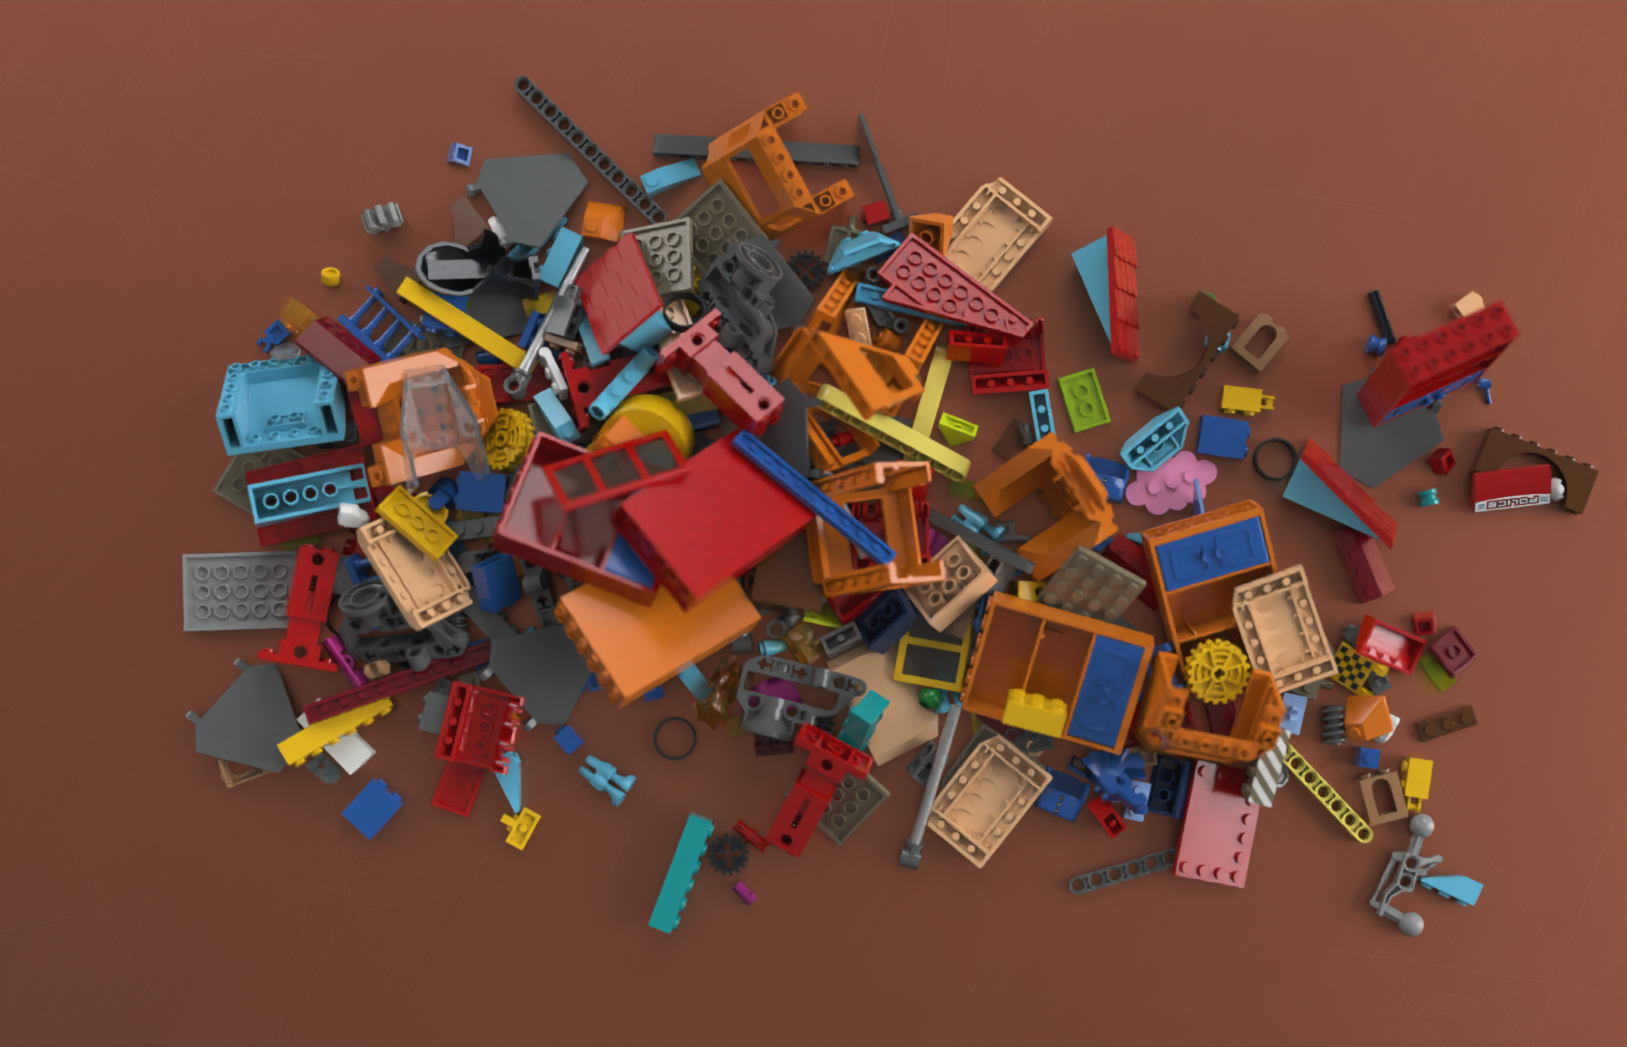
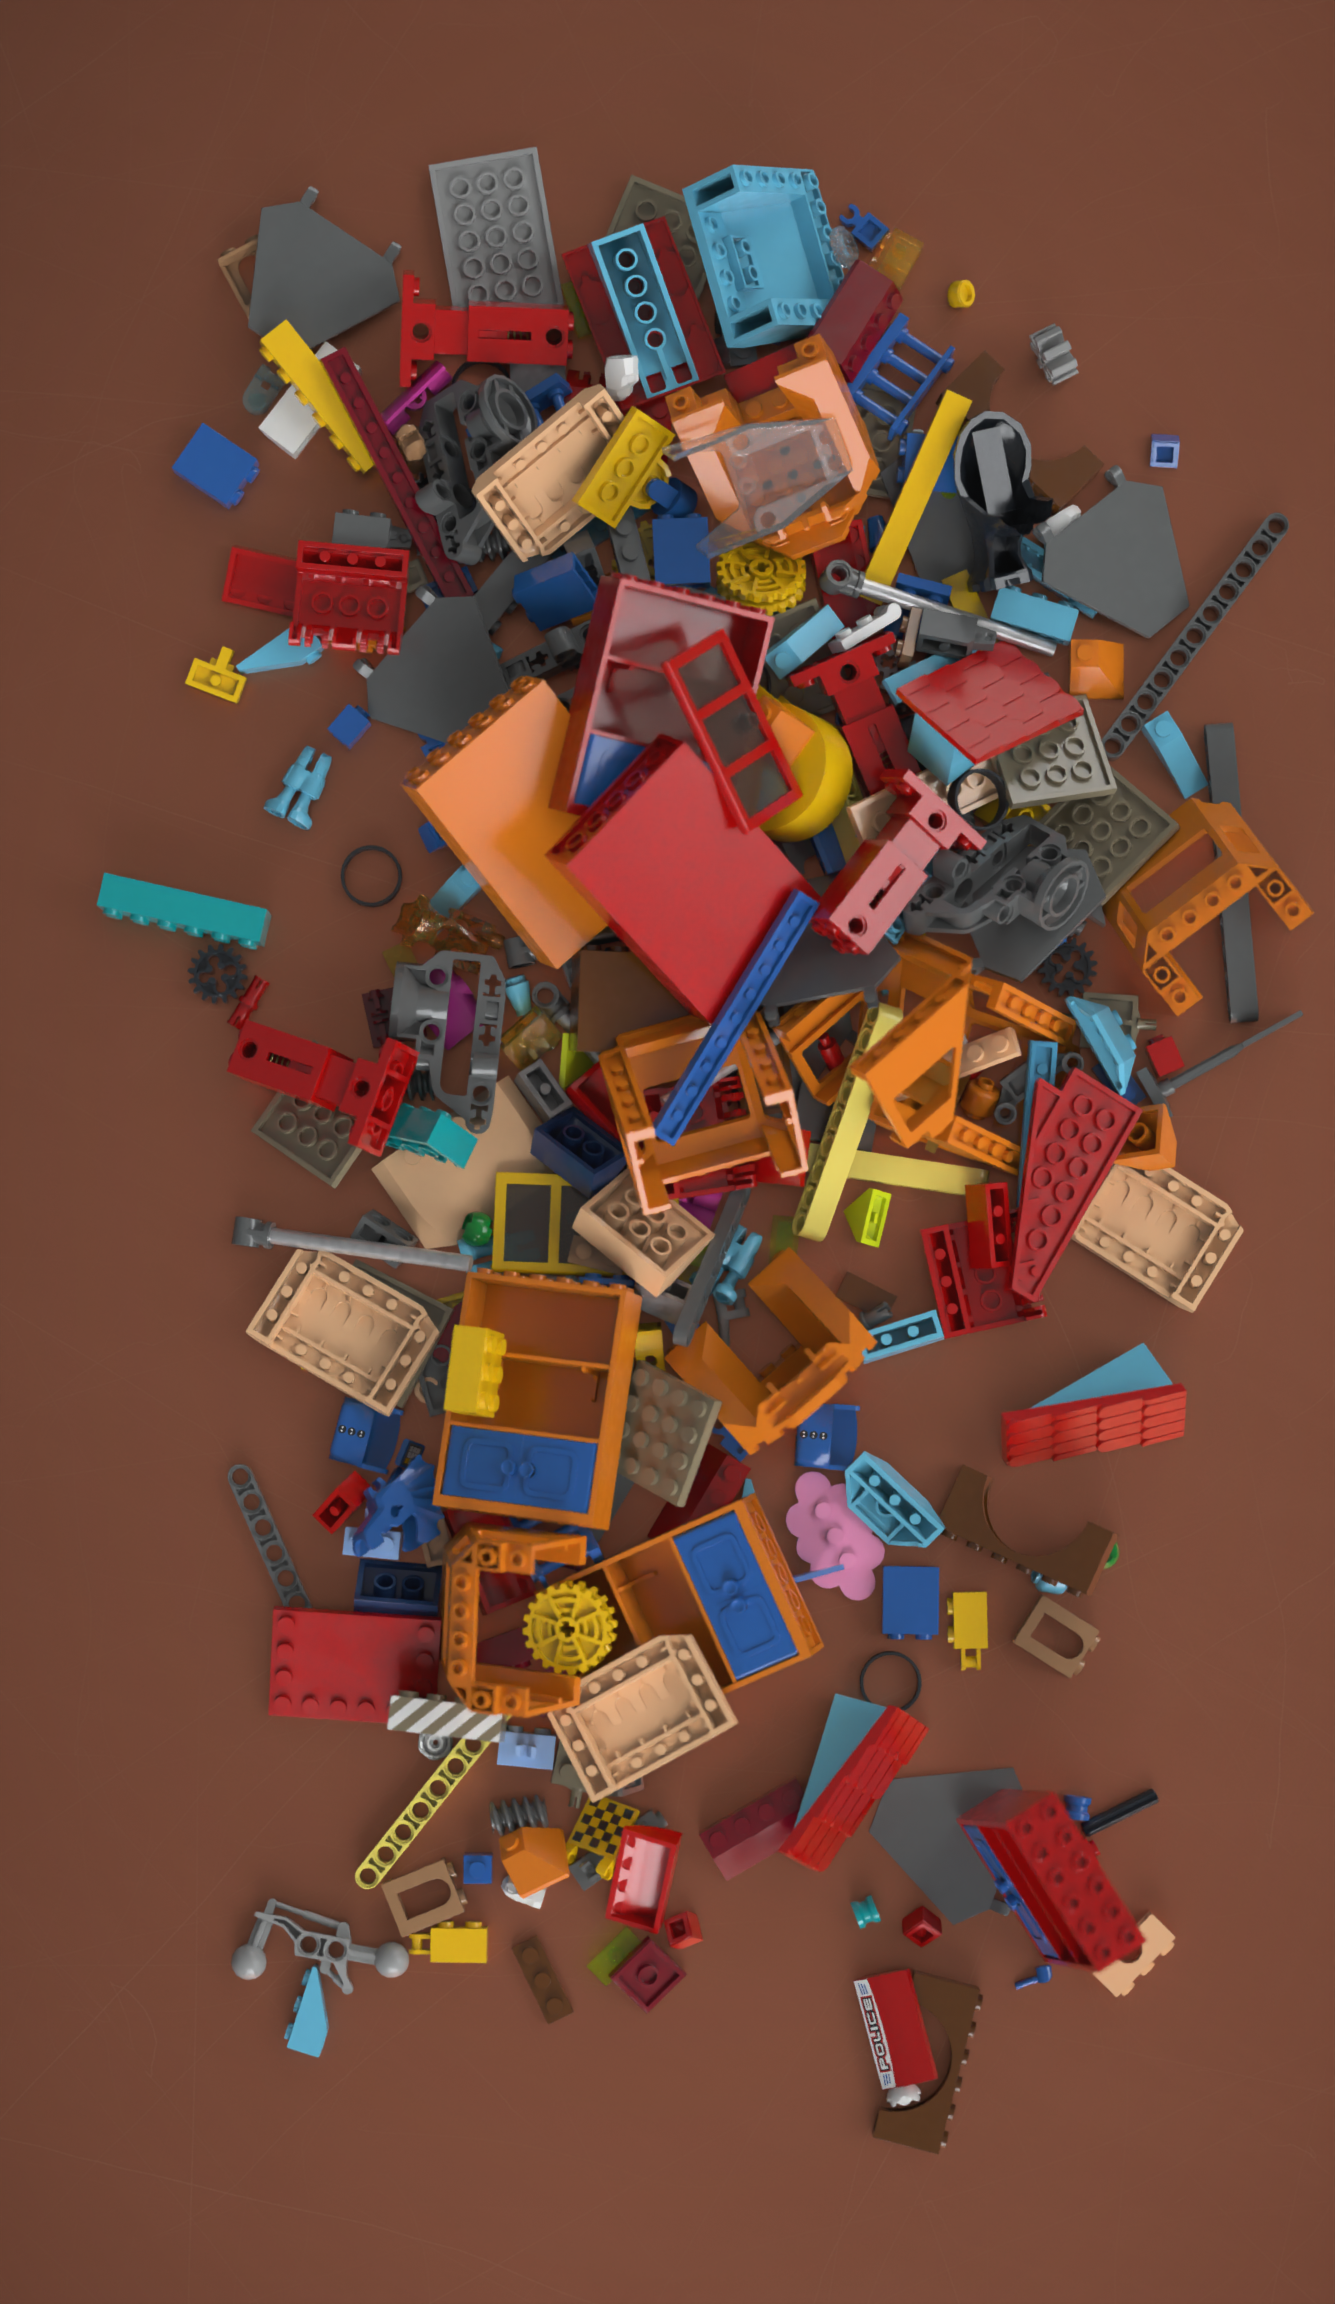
camera: 90 degrees right, 0 degrees up
medium azure plate [589,346,658,420] -> none
magenta pin [732,881,756,906] -> none
lime tile [1057,367,1111,434] -> none

